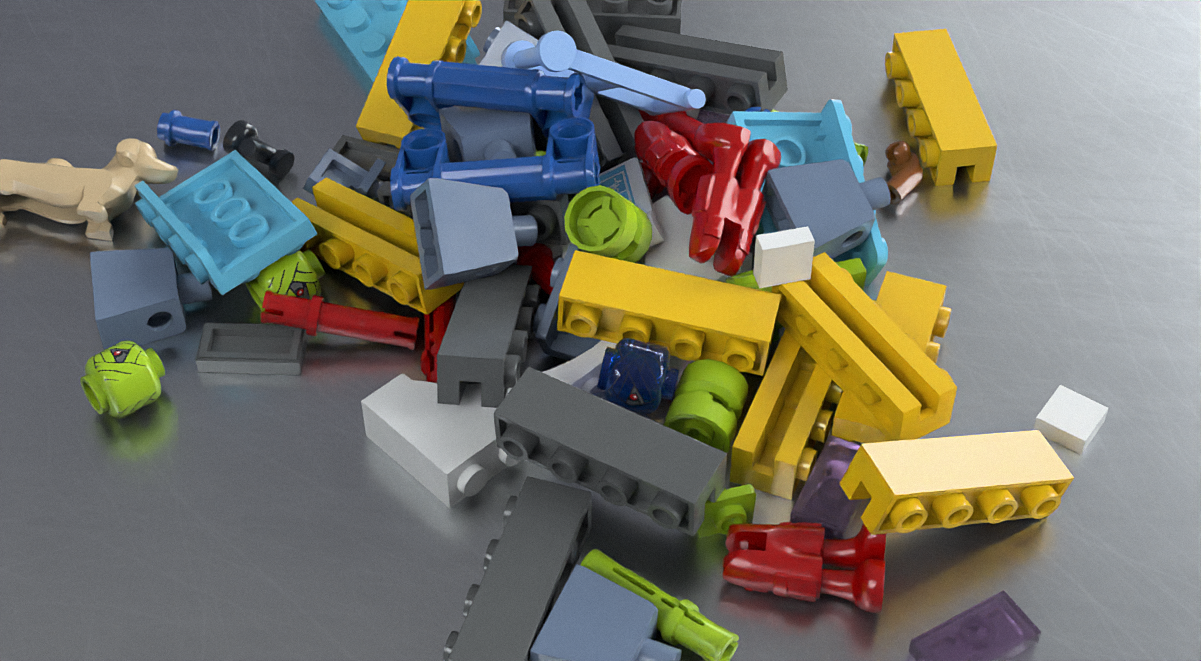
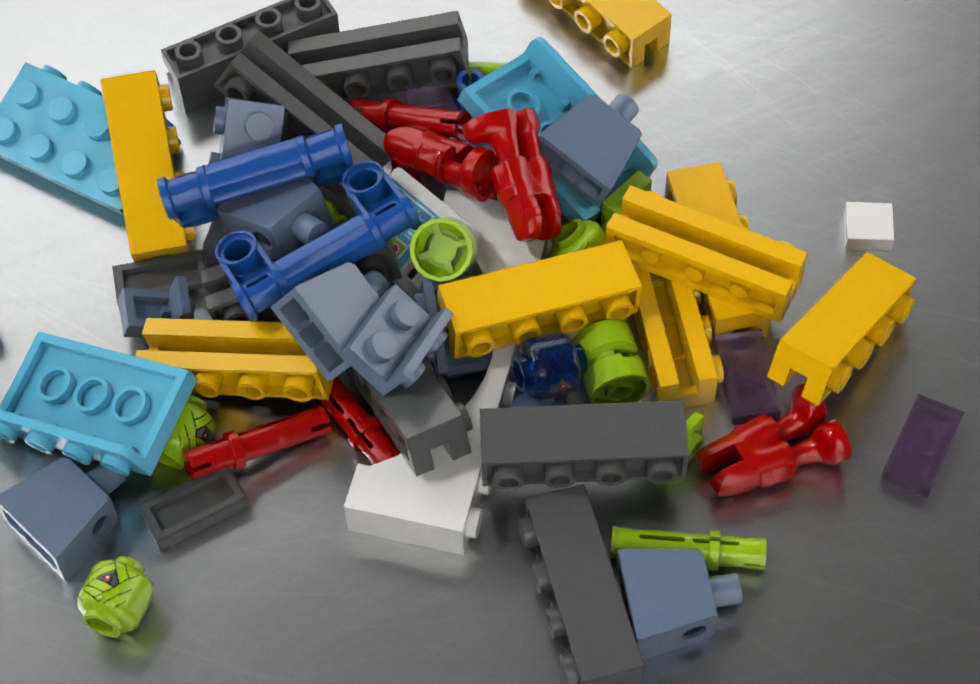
camera: 30 degrees left, 10 degrees up
black piece [223,120,295,178] -> none
light blue piece [501,31,706,116] -> none
white tile [753,226,815,288] -> none
dark orange arm [885,141,923,205] -> none
none -> sand blue bracket [339,284,453,396]

